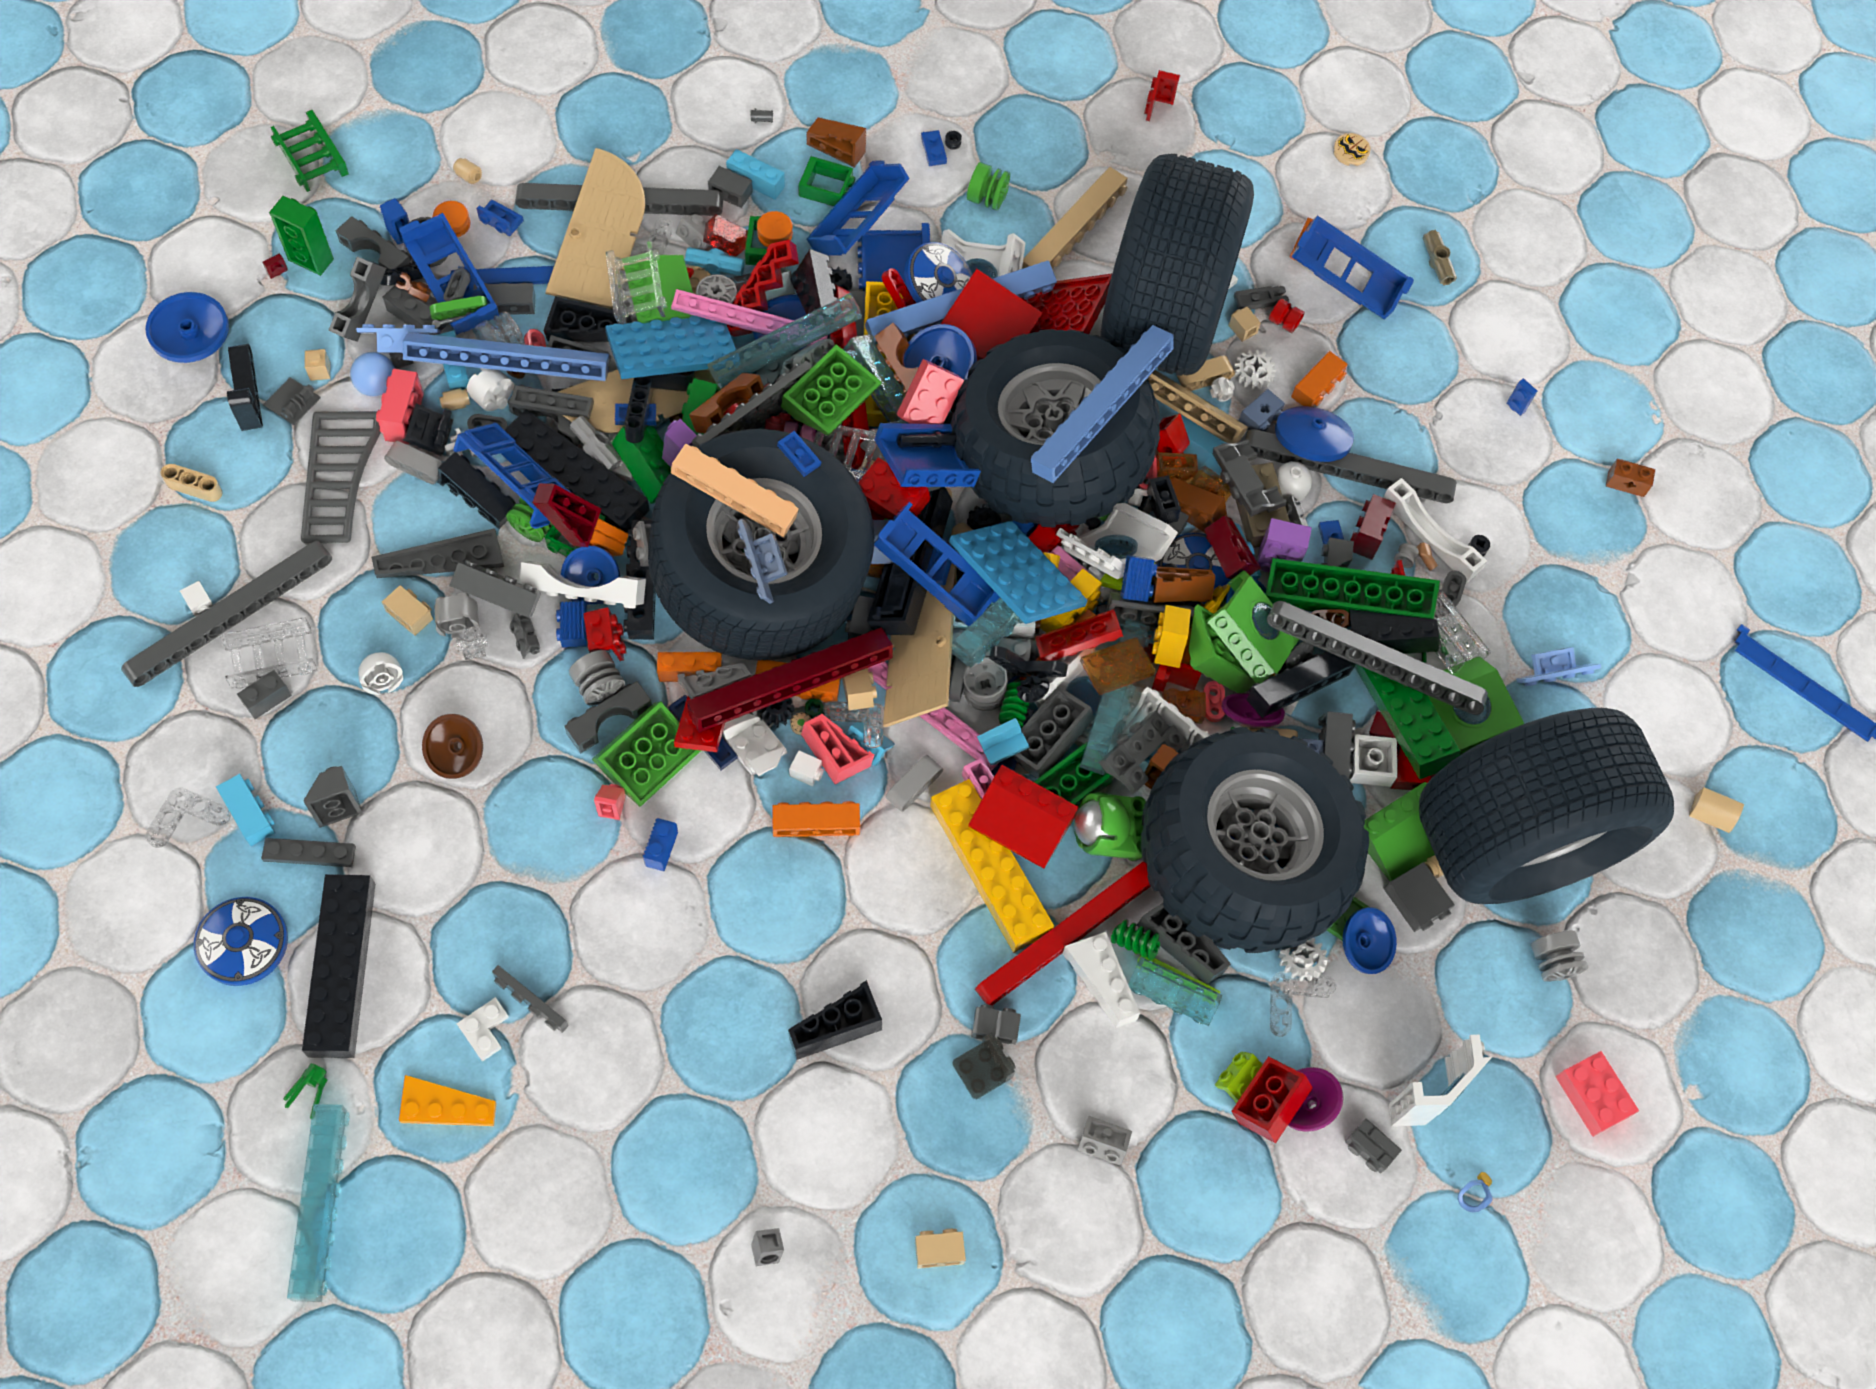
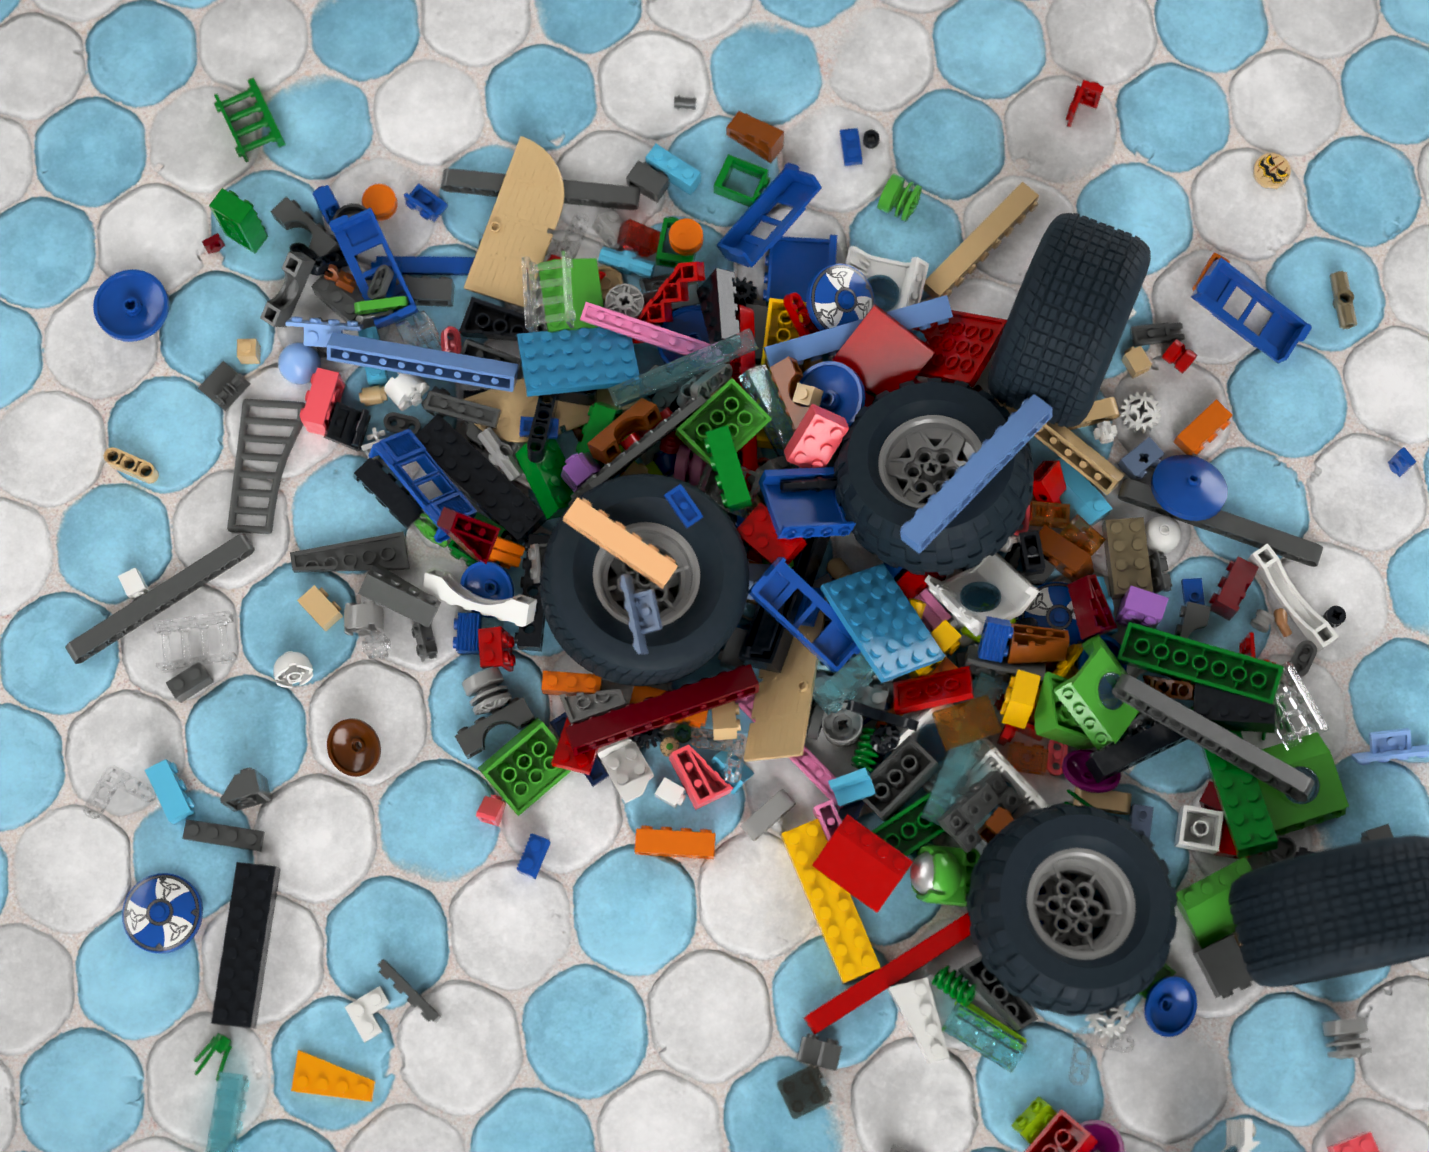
camera: 15 degrees right, 10 degrees up
black beam [227,344,263,431] -> none
light grey beam [384,441,443,484] -> none
tan brick [453,158,482,184] -> none
black wedge [788,980,882,1060] -> none
black gear [967,504,1002,530] -> none
dark grey bracket [1212,439,1287,517] -> none
dark grey wedge [1318,712,1356,779] -> none
none -> green brick [703,425,753,513]
none -> tan brick [792,383,824,407]

